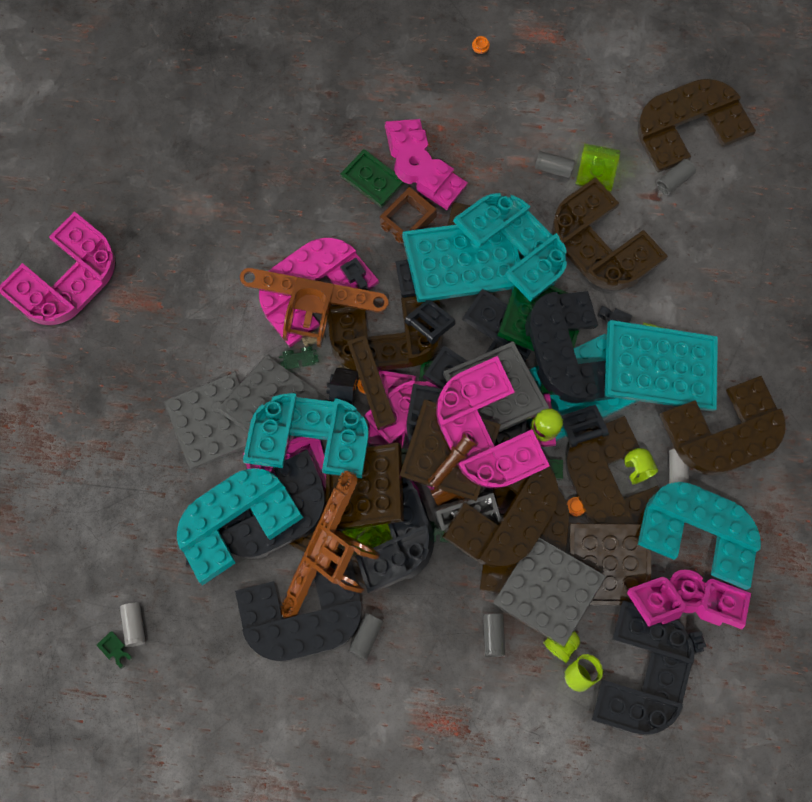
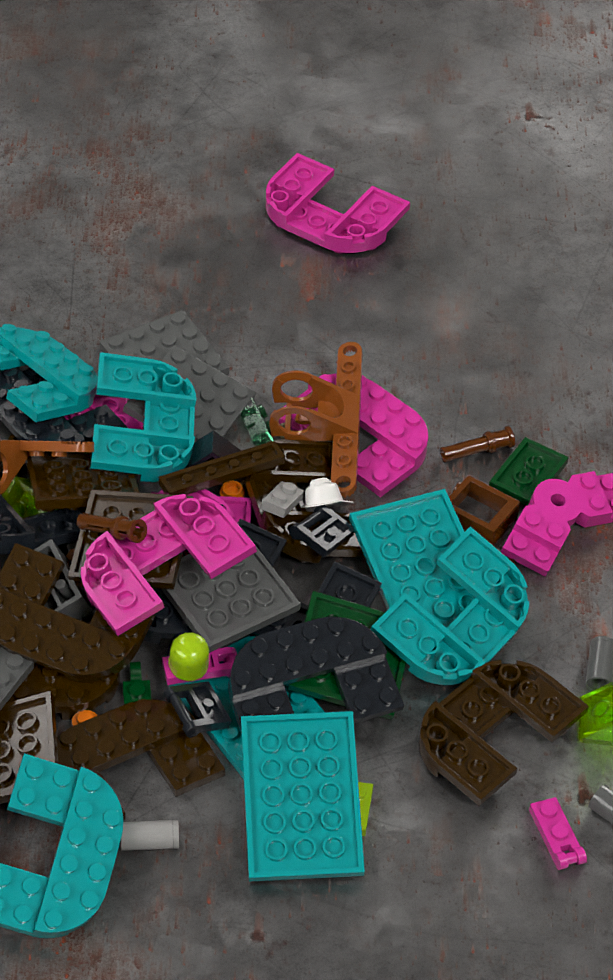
camera: 75 degrees right, 25 degrees down
black plate [340,258,368,290] -> none
black plate [597,306,632,323] -> none
lime helmet [624,448,658,485] -> none
dark brown plate [660,376,786,476] -> none
none -> light grey plate [260,481,305,518]
none -> white piece [301,478,354,508]
none -> reddish brown pin [440,426,515,463]
none -> dark pink plate [529,797,587,870]

